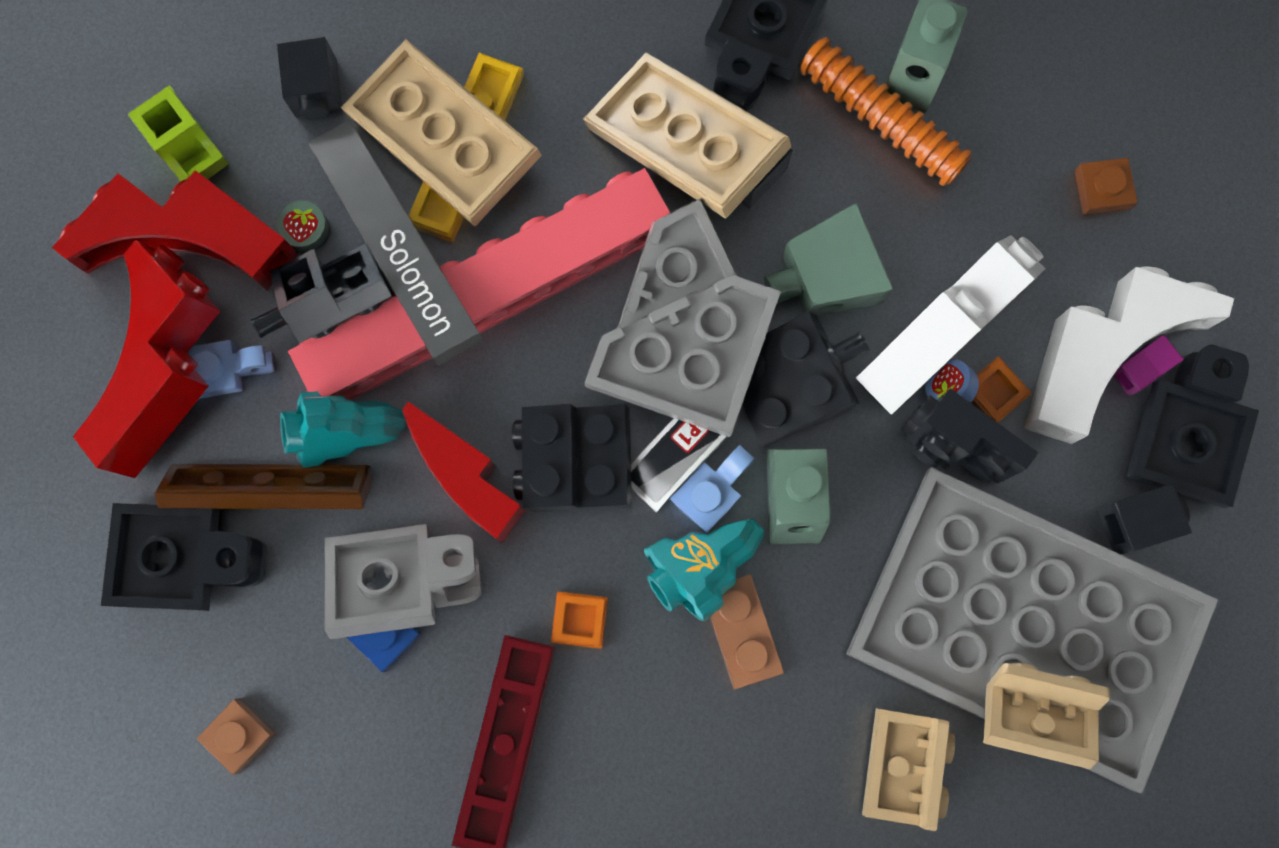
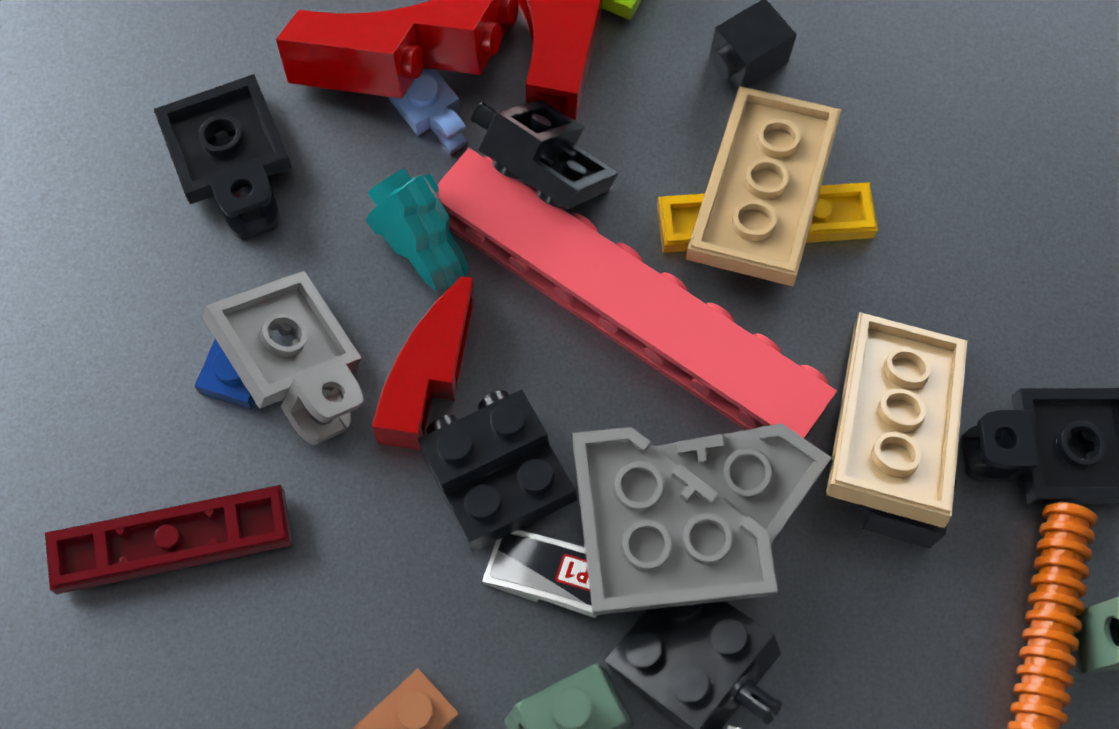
camera: 60 degrees right, 10 degrees down
reddish brown tile [154,464,372,509] -> none
nougat plate [197,699,276,775] -> none
tile [277,200,329,252] -> none
dark grey tile [308,120,483,367] -> none
orange tile [551,591,608,649] -> none
teal rock [644,518,765,621] -> none
light blue plate [670,445,755,534] -> none
sand green torso [764,204,893,316] -> none

